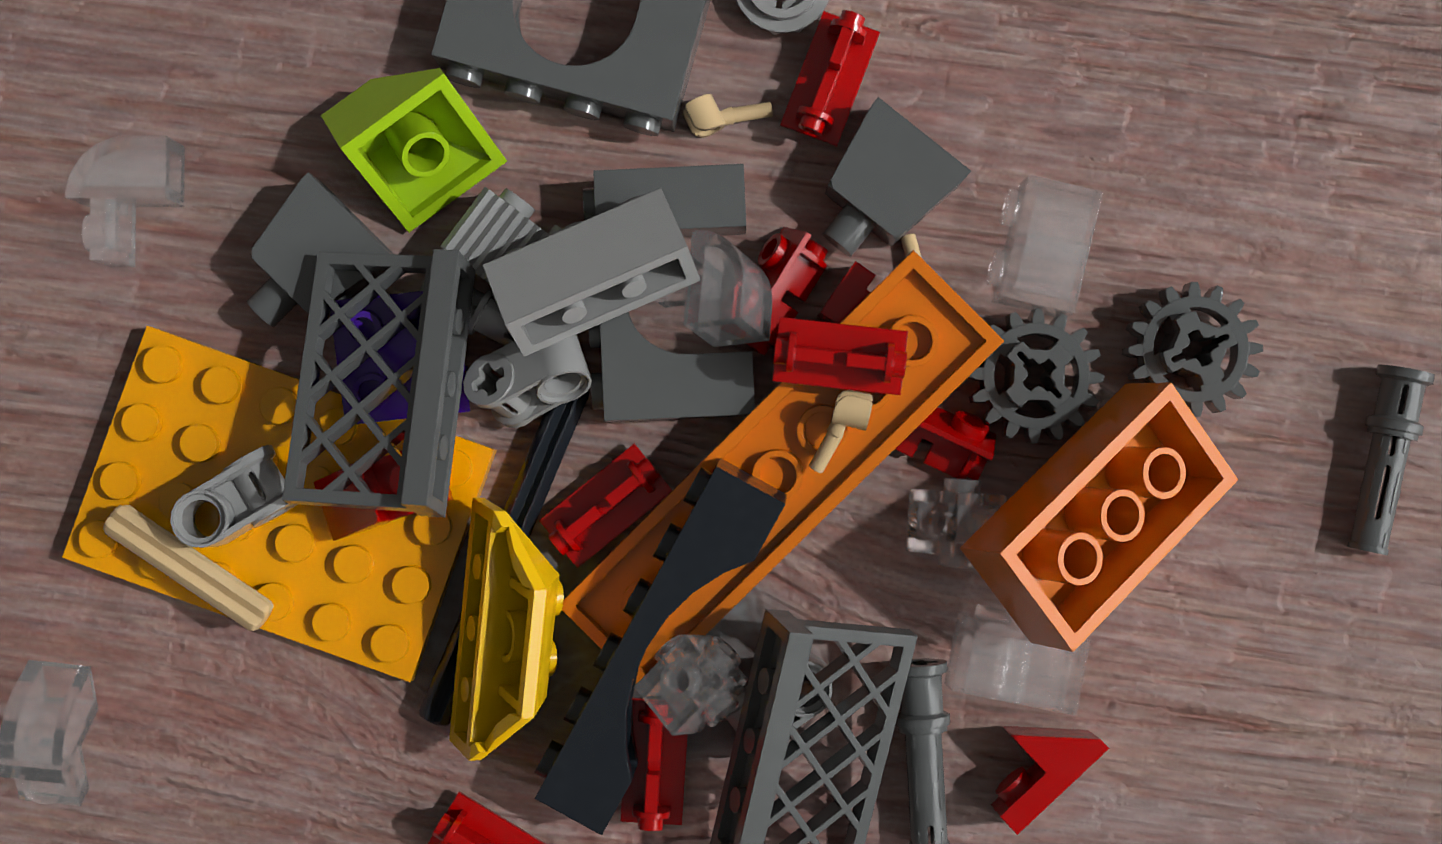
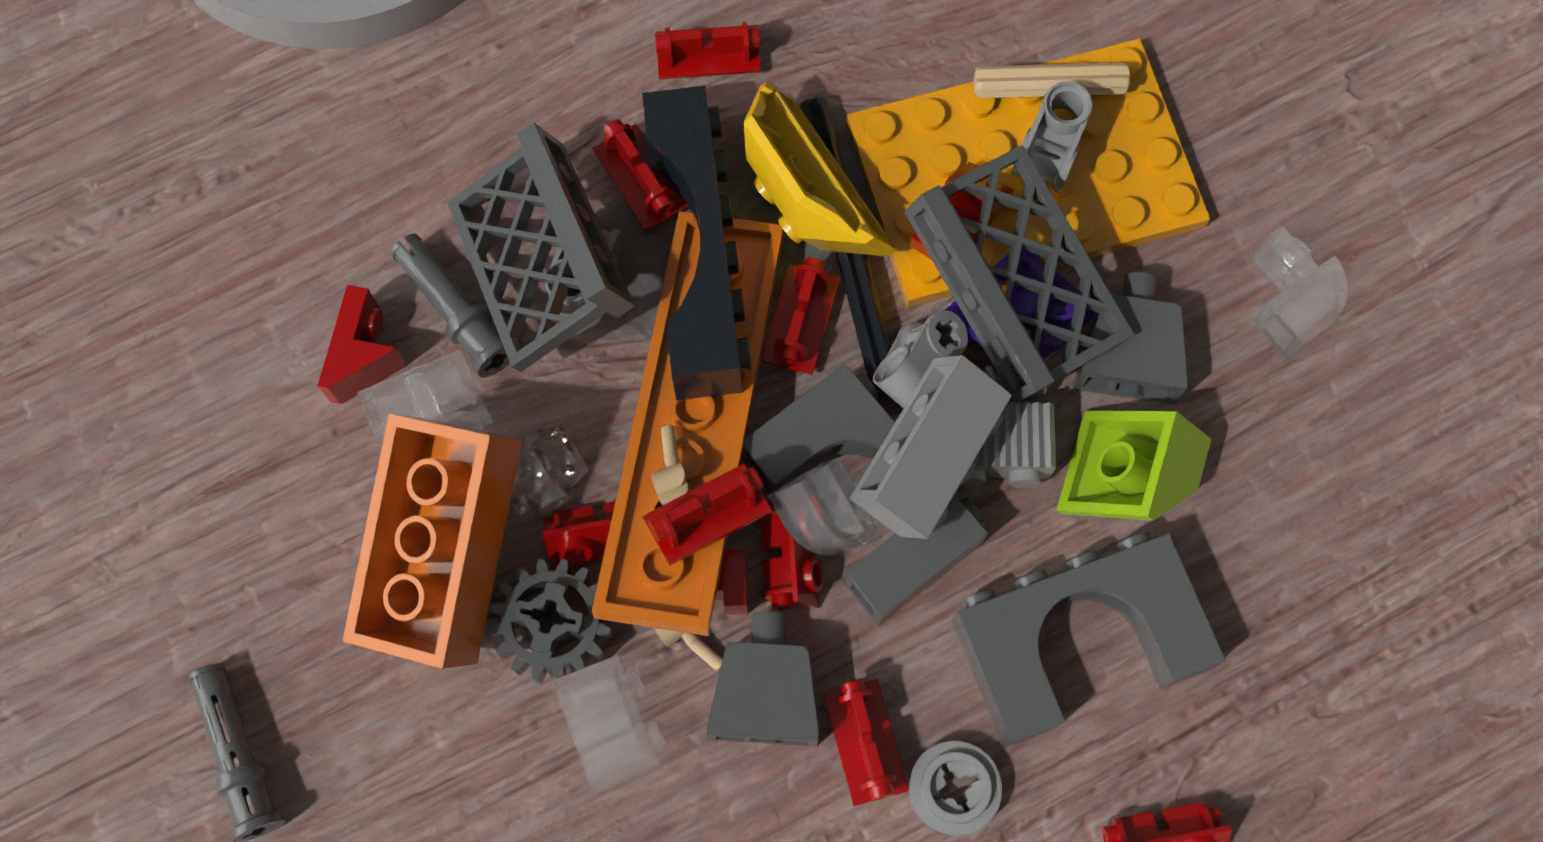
camera: 140 degrees right, 15 degrees down
clear brick [634,634,748,736] -> none
tan hand [683,94,773,138] -> none
dark grey gear [1122,282,1263,417] -> none

